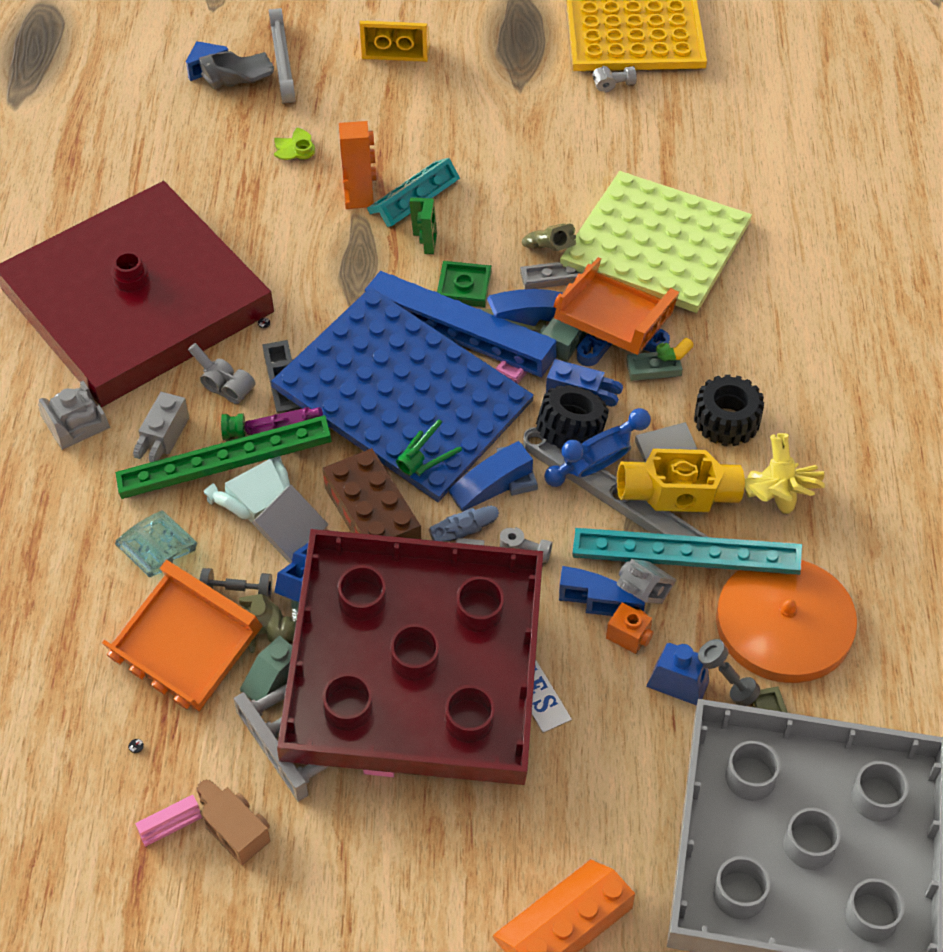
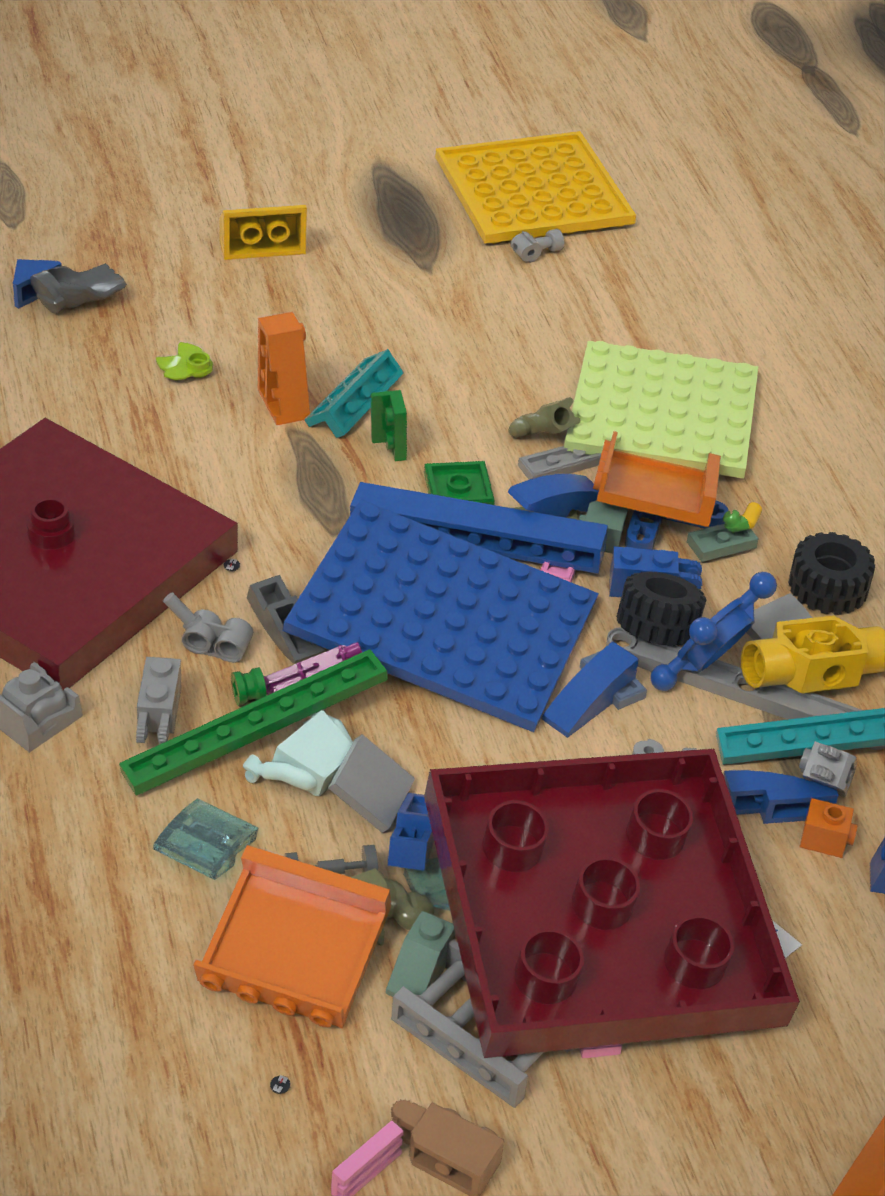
camera: 20 degrees left, 10 degrees down
light grey piece [269,8,296,104] -> none
reddish brown brick [323,448,421,539] -> none
green plant [396,419,462,476] -> none
sand blue hinge [429,505,499,542] -> none

